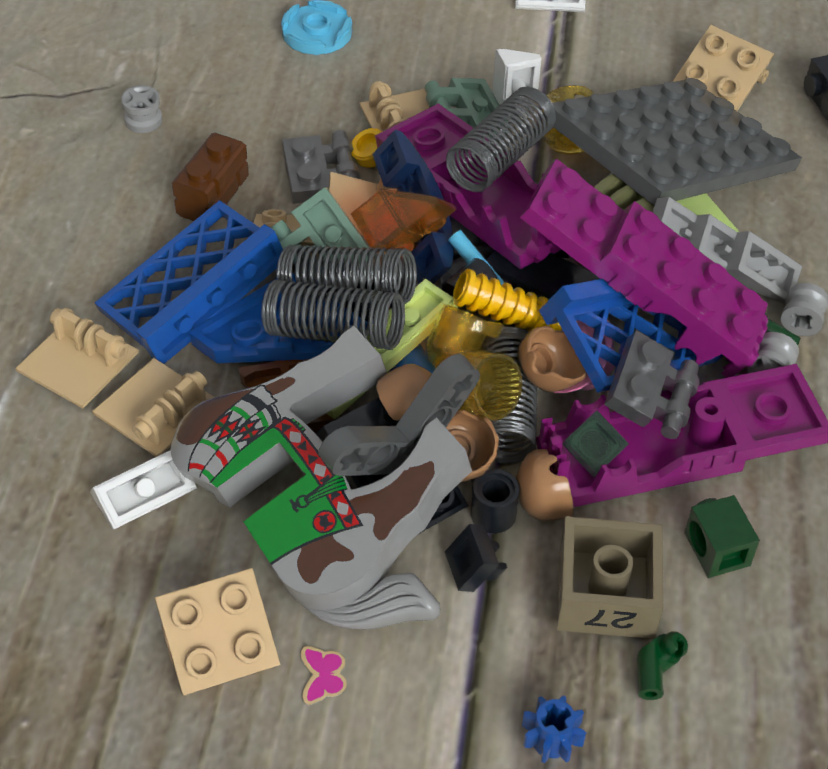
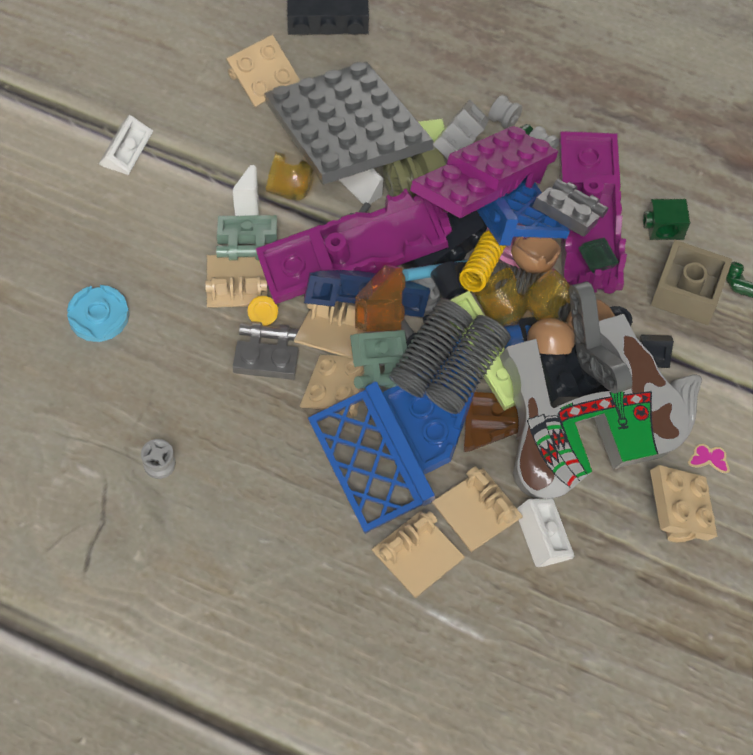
camera: 75 degrees left, 10 degrees up
reddish brown brick [172,133,249,221] -> none
dark grey piece [446,86,556,192] -> none
medium nougat hair [516,449,573,521] -> none

